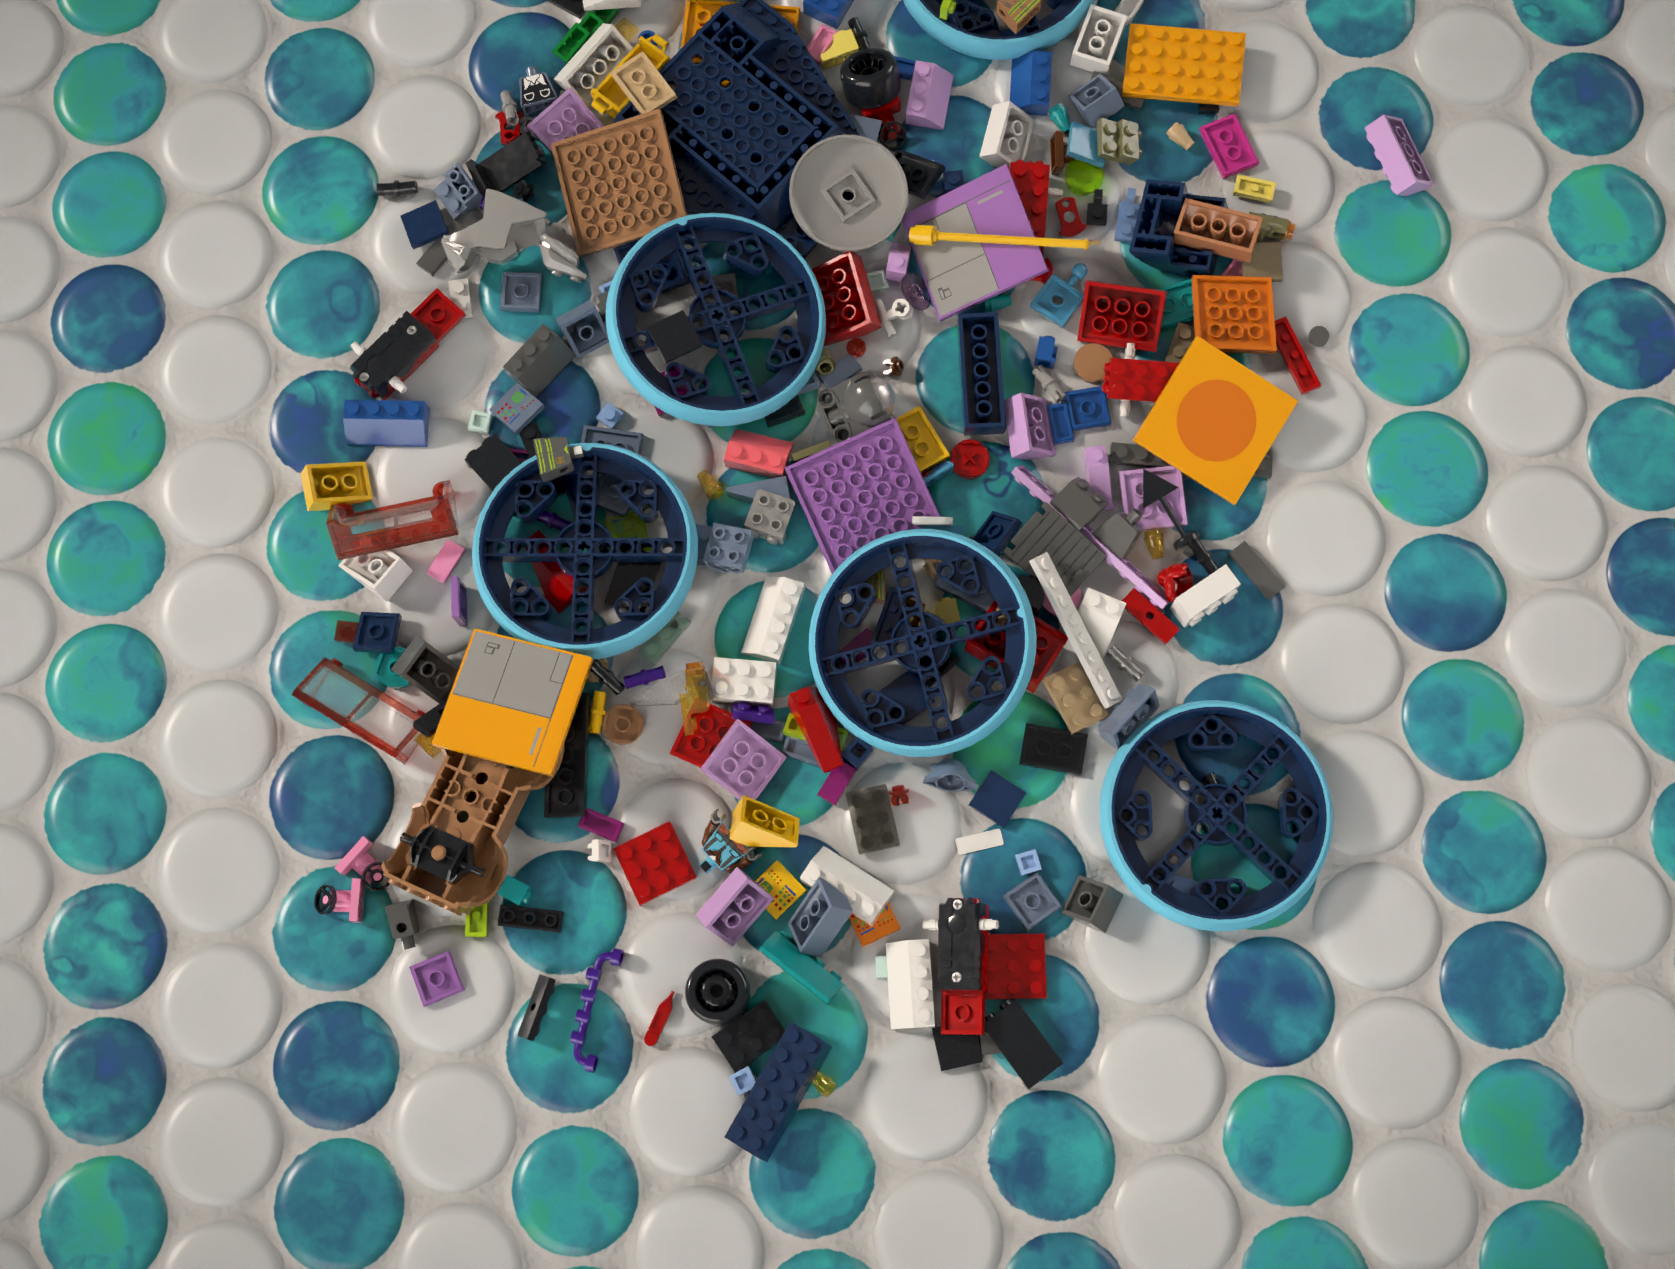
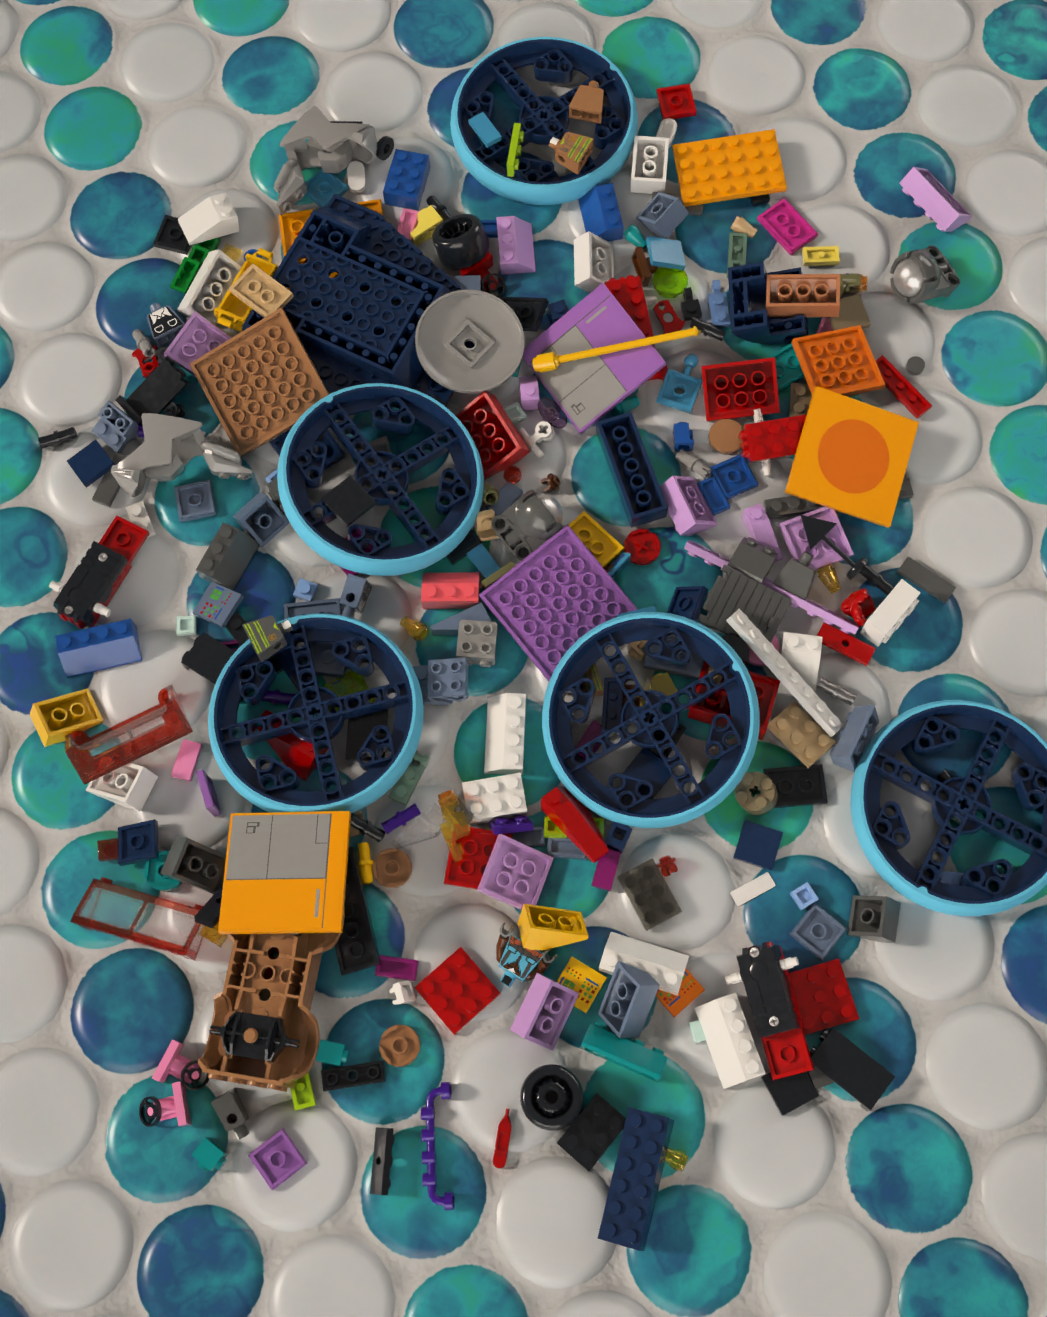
camera: 15 degrees left, 5 degrees down
light blue plate [729,1066,756,1096] -> none
white tile [912,516,953,525] -> none
sand blue hat [923,759,978,792] -> none
olive plate [1097,118,1142,165] -> none
none -> teal brick [191,1137,228,1172]
none -> sand blue torso [339,573,372,618]
none -> medium nougat tile [379,1025,420,1067]
none -> dark azure tile [466,543,500,579]
none -> tan bracket [475,509,498,541]
none -> black pin [689,317,726,341]
none -> sand green plate [726,232,747,279]
none -> dark tan brick [735,772,778,815]
none -> dark grey piece [890,245,960,303]

